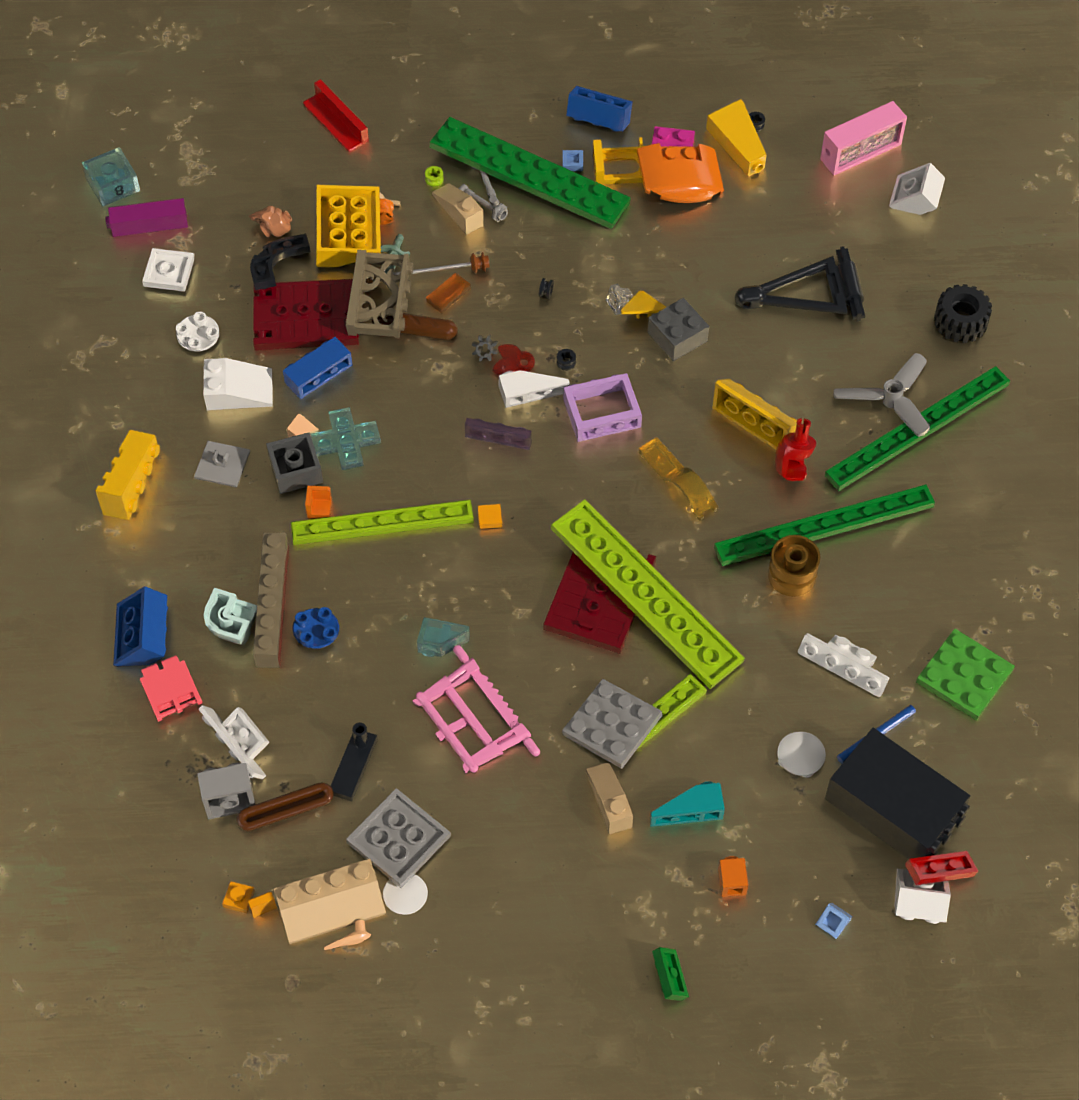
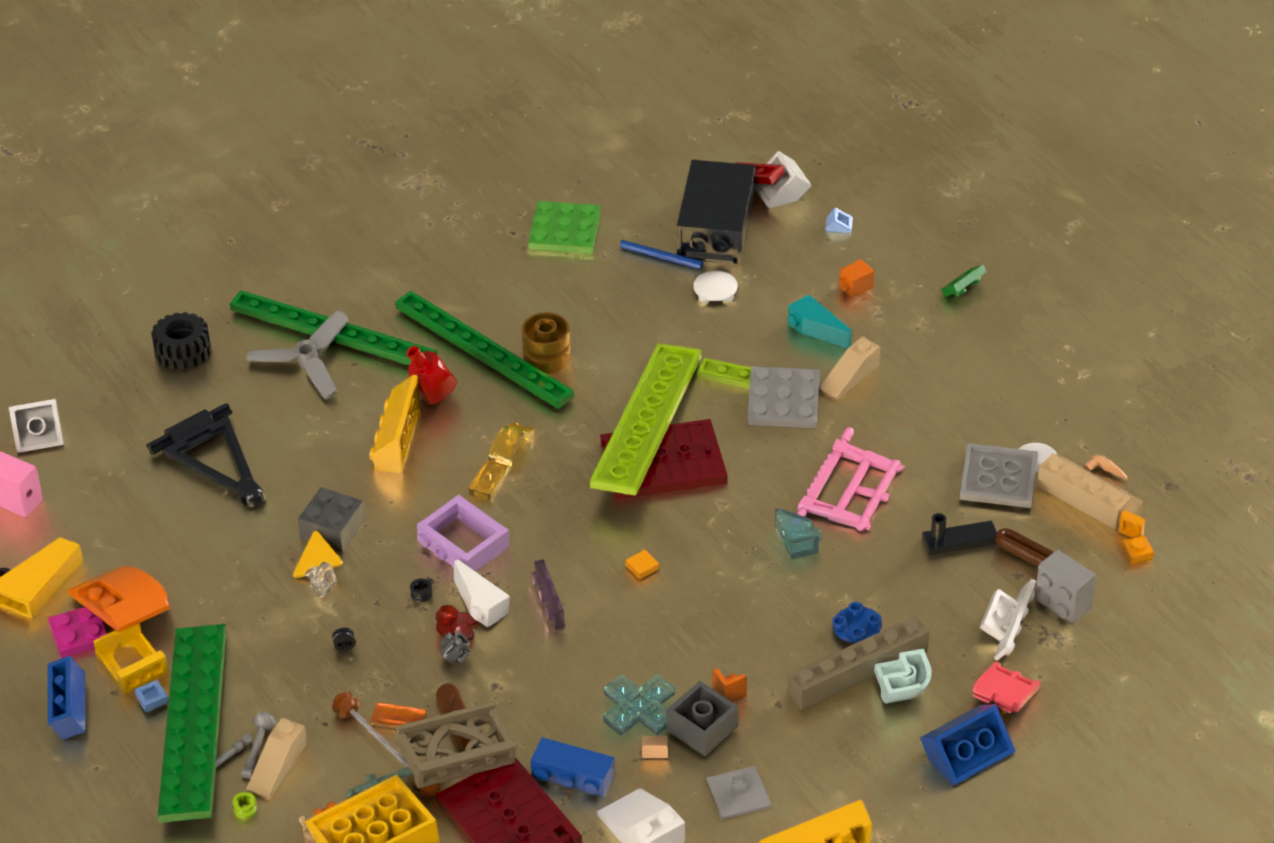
camera: 120 degrees left, 15 degrees down
lime tile [291,500,474,545] -> none
white bracket [798,633,889,697] -> none

